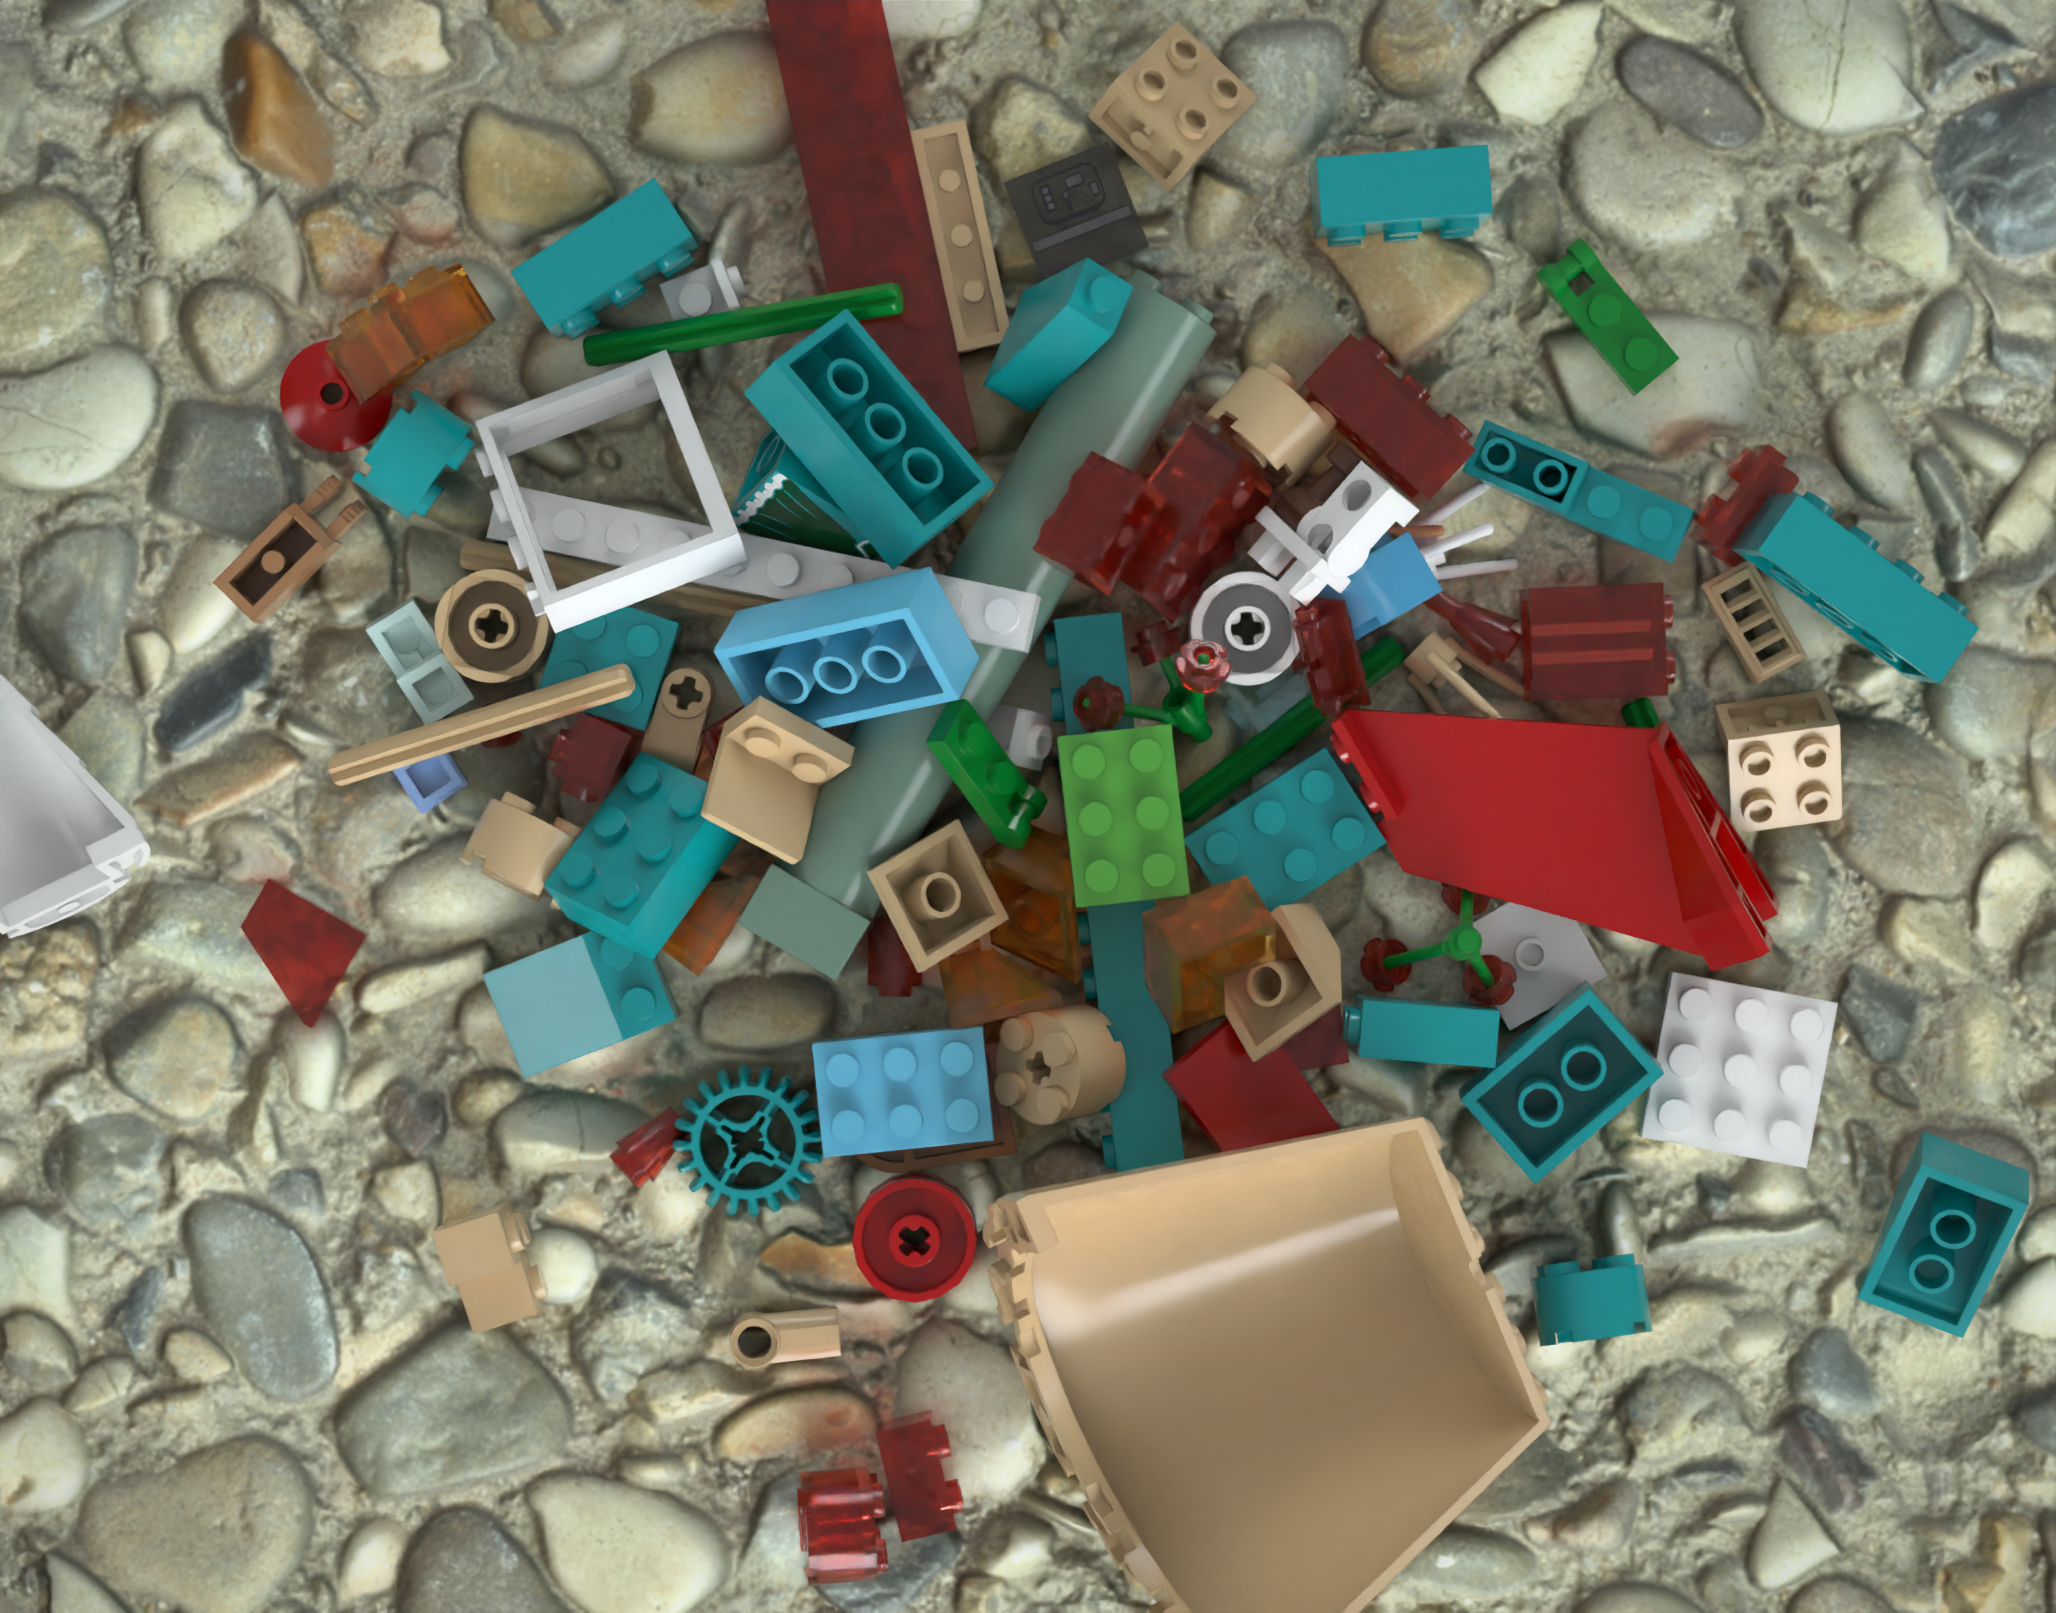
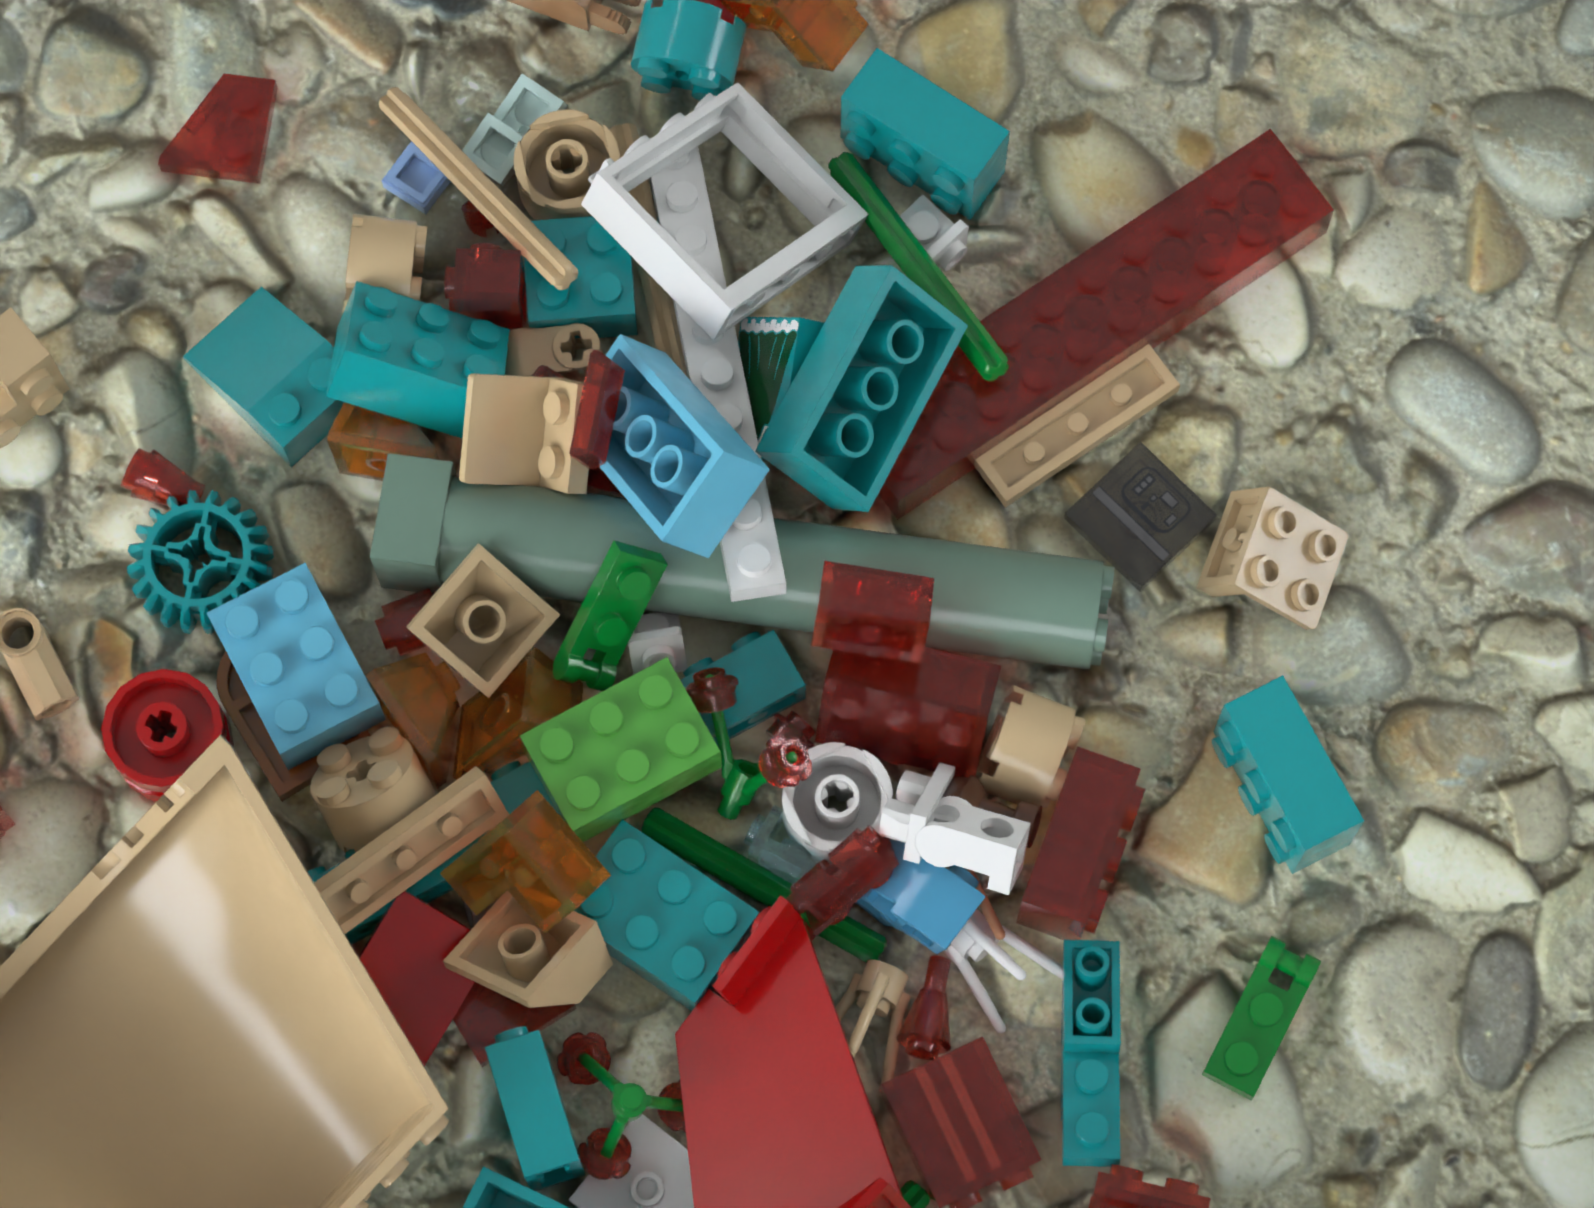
camera: 70 degrees right, 15 degrees down
teal slope [983,257,1134,413] -> none
none -> tan plate [314,766,509,934]
none -> clear red tile [569,349,625,470]

